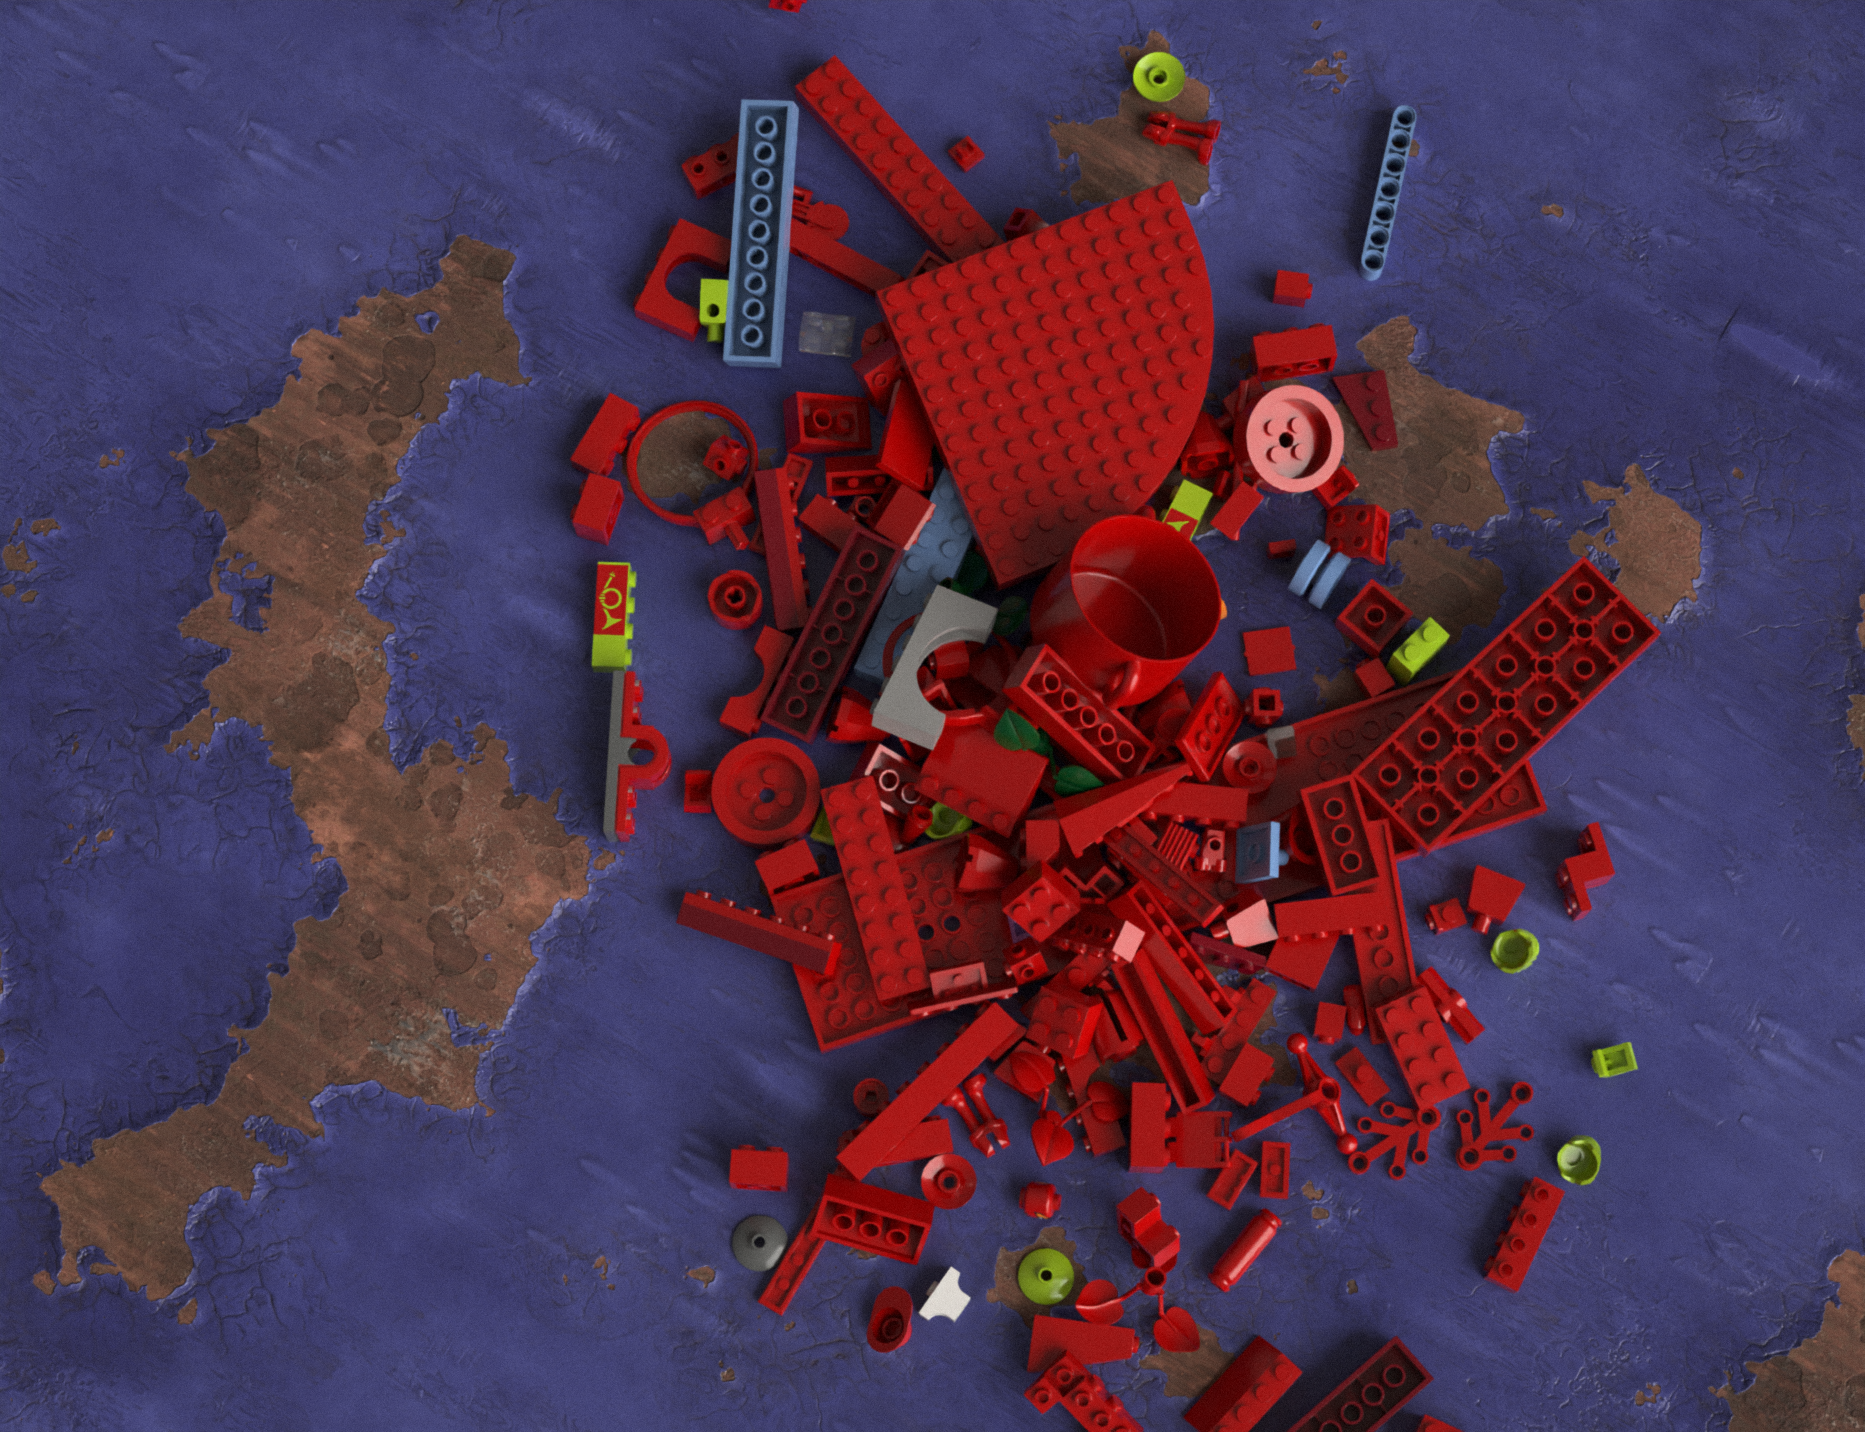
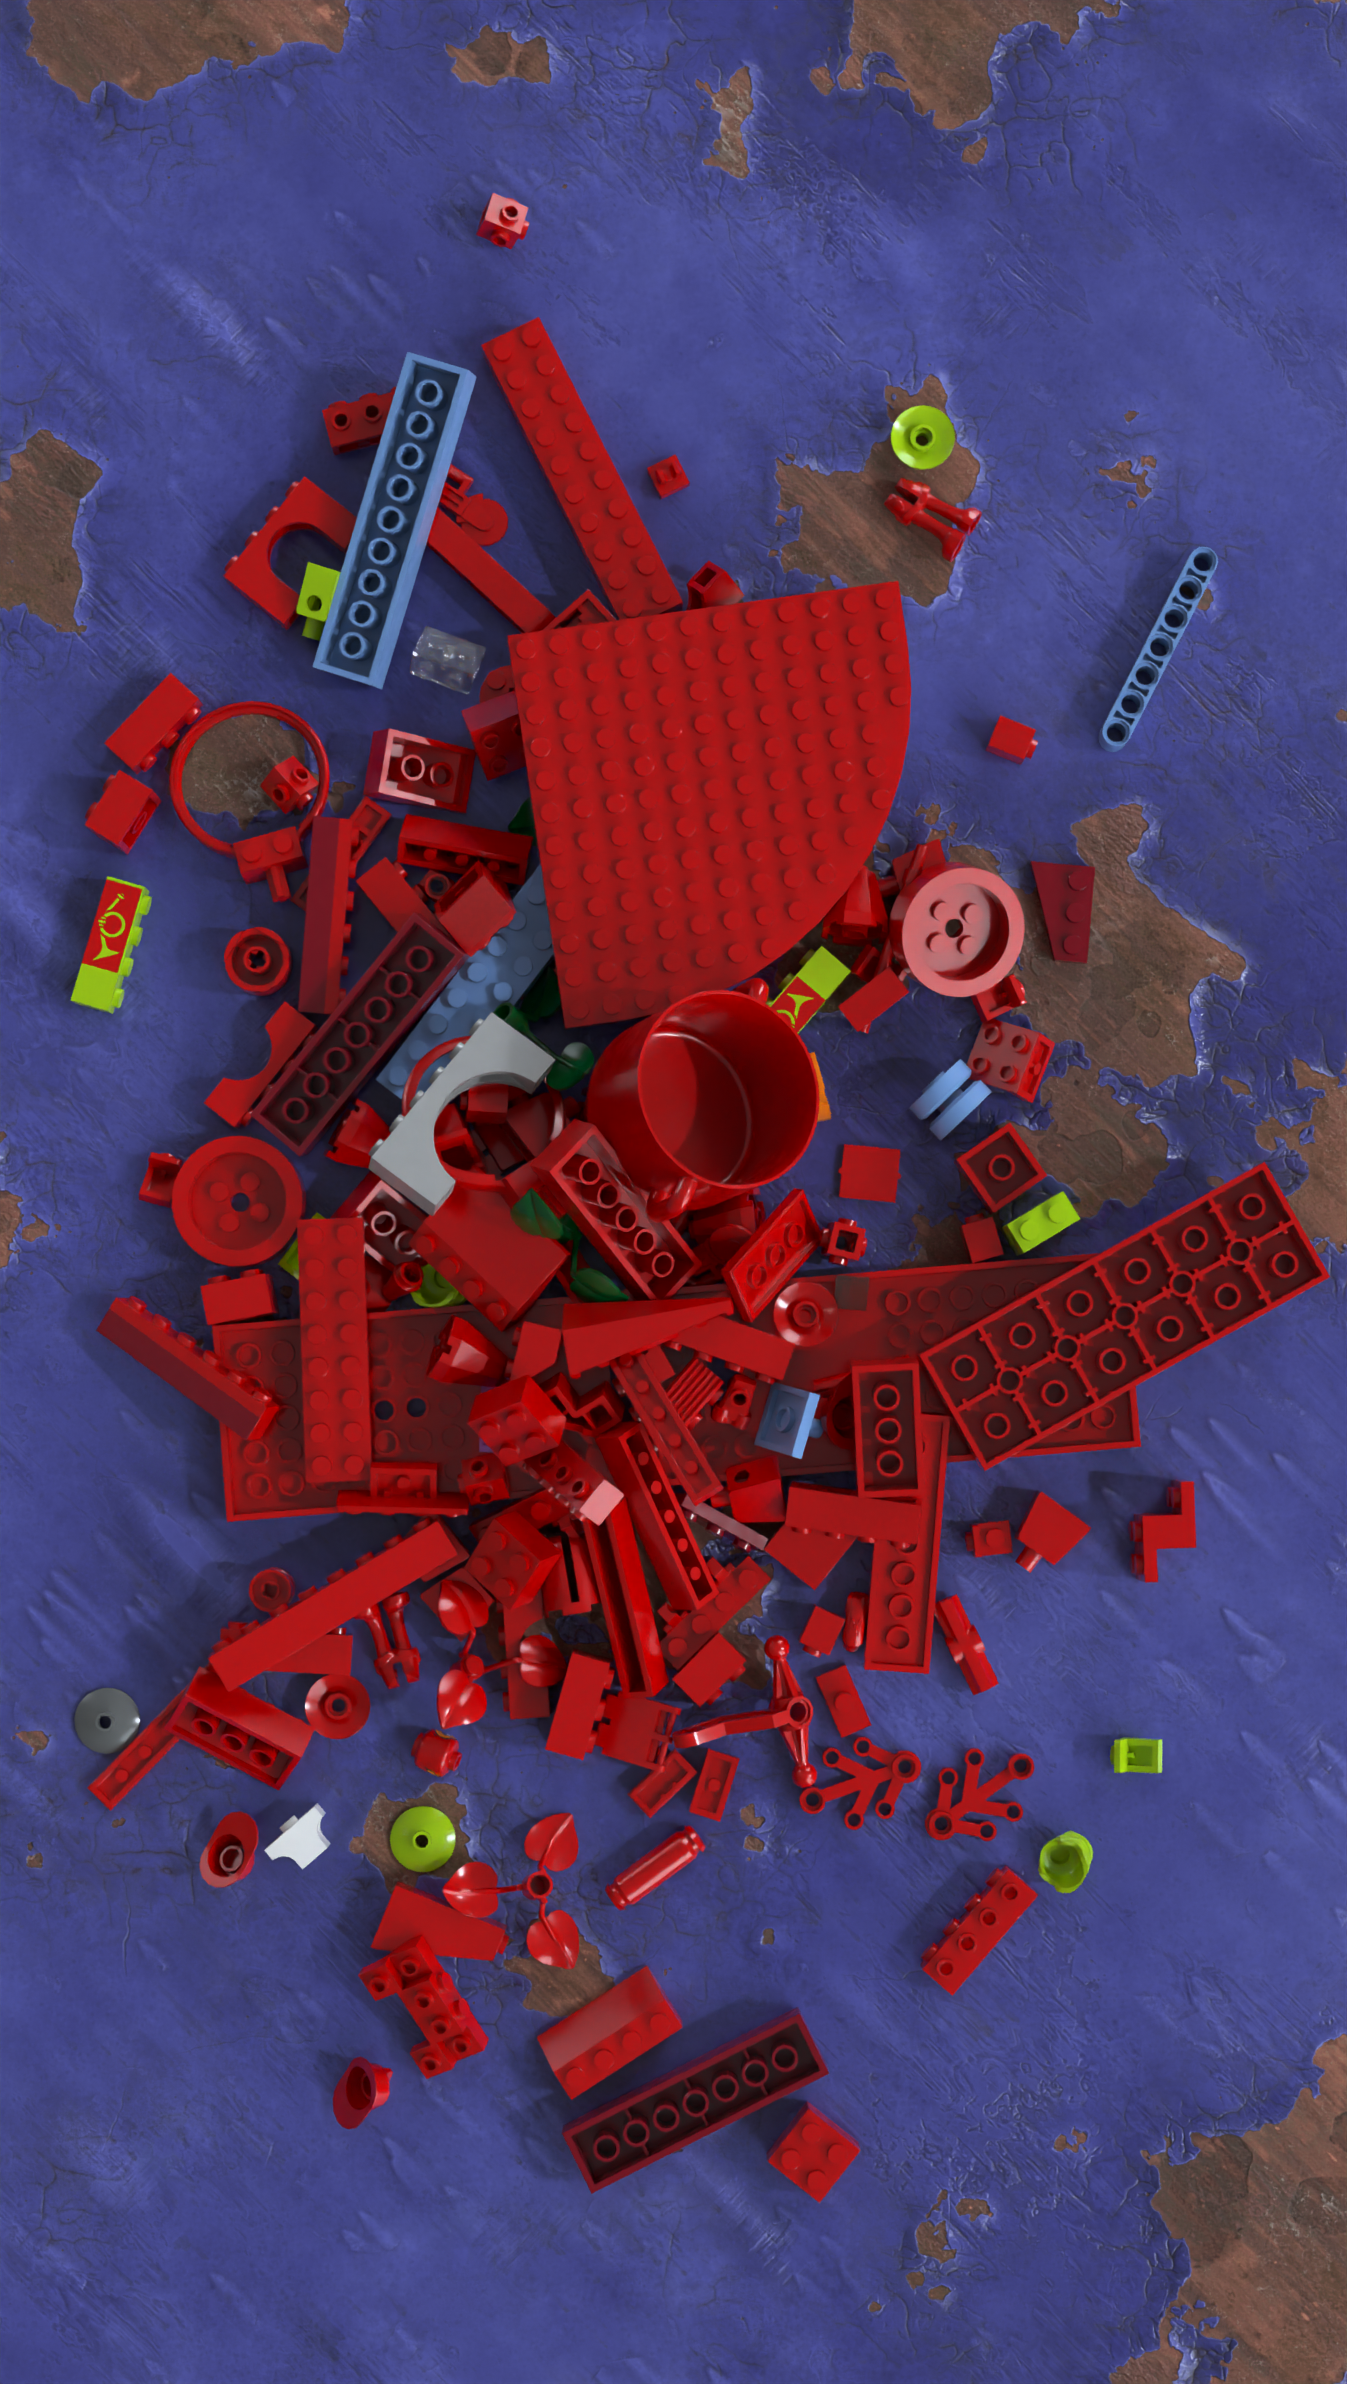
camera: 10 degrees right, 10 degrees up
red piece [603,671,672,842] -> none
red brick [729,1145,790,1192] -> none
red tile [875,379,934,492] -> none
red brick [1116,1186,1180,1267] -> none
red brick [1249,323,1337,383] -> none
red tile [1267,539,1297,559] -> none
red brick [1370,984,1471,1111] -> none
lime hair [1490,929,1539,974] -> none

